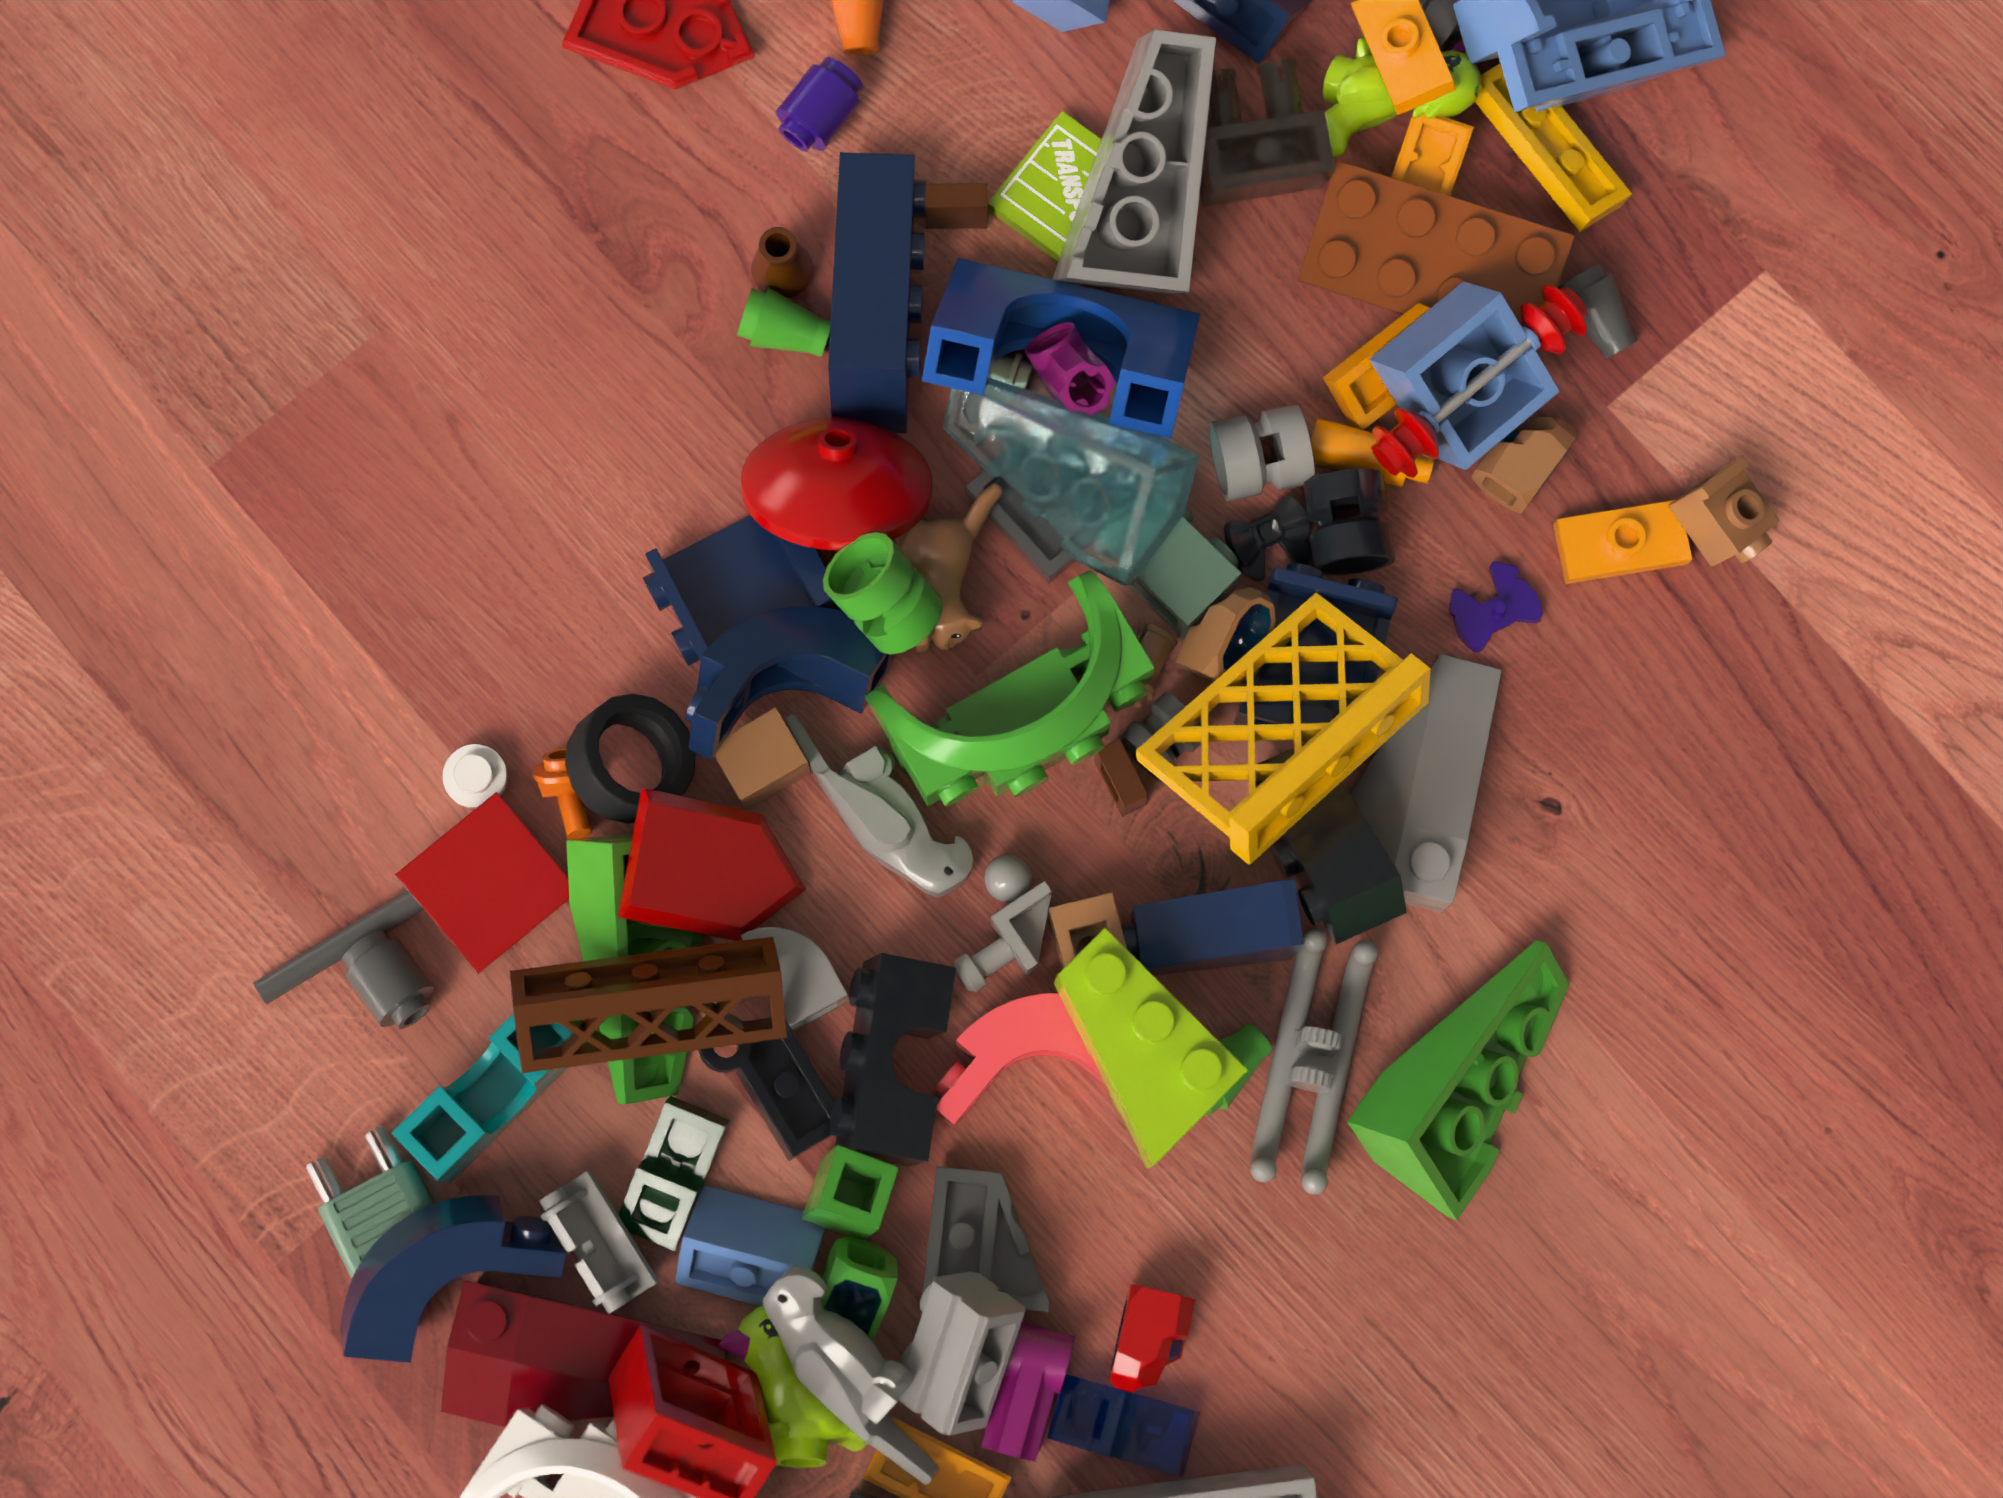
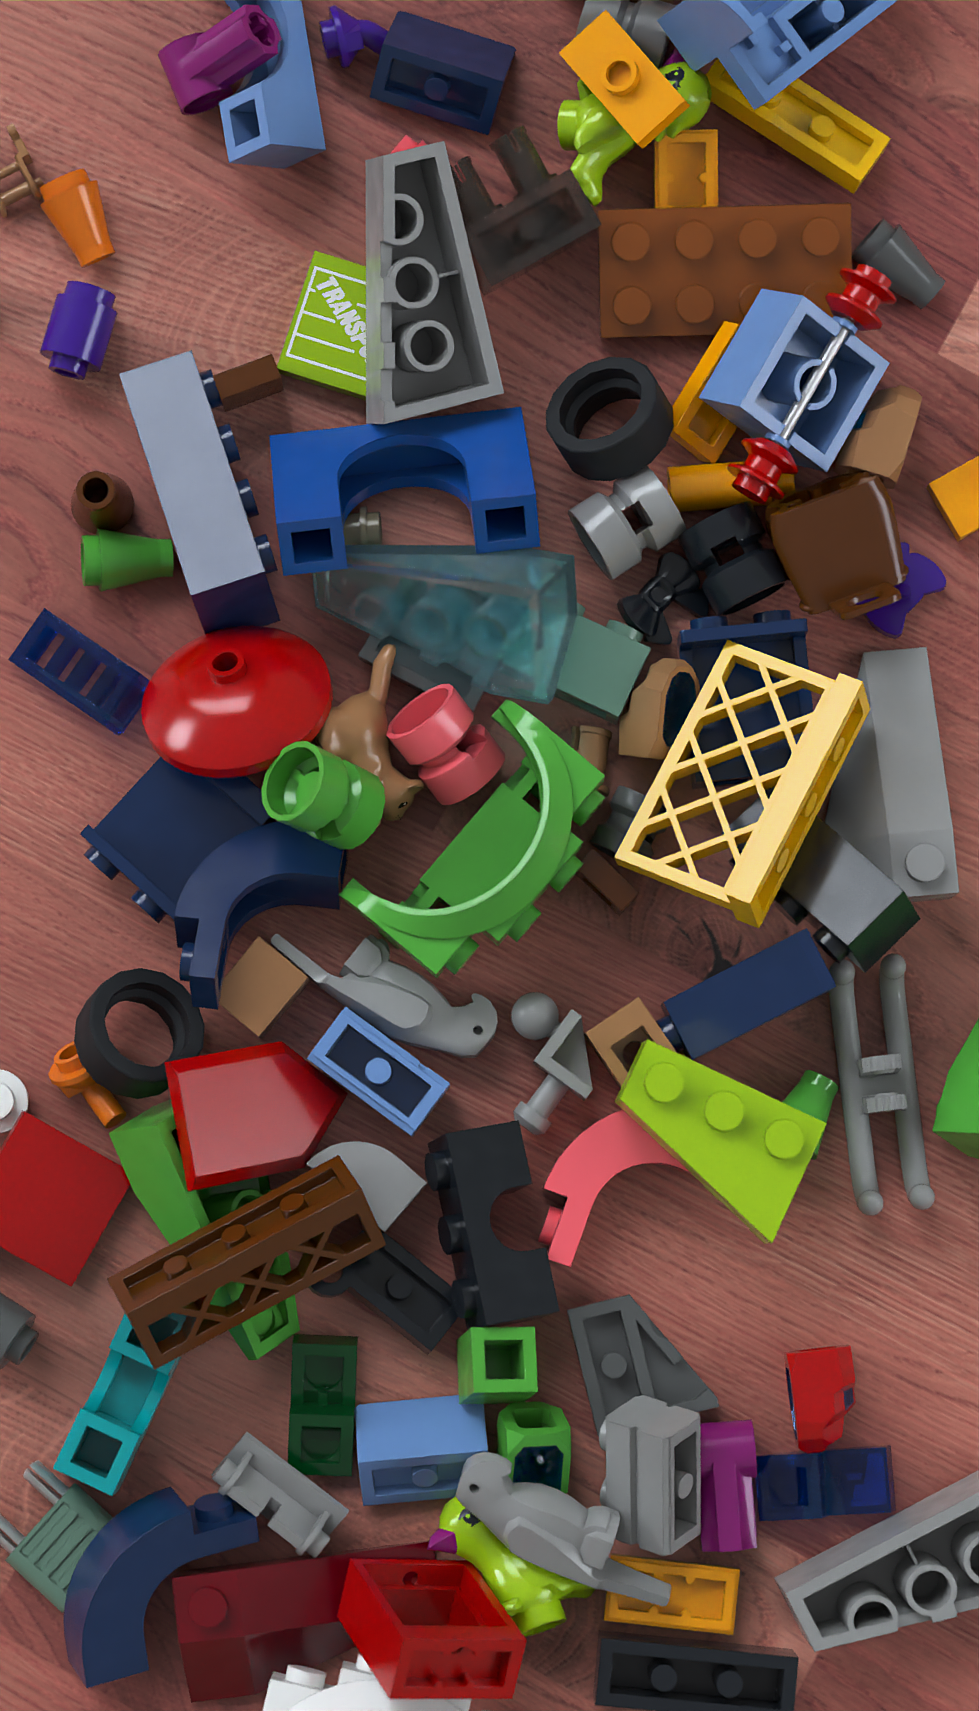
camera: 20 degrees left, 5 degrees up
magenta piece [1025,322,1116,416] -> none
none -> clear blue slope [8,608,150,736]
none -> medium blue brick [307,1006,450,1137]
none -> coral wheel [386,683,505,805]
none -> black tyre [546,357,674,481]
none -> reddish brown piece [765,471,909,620]

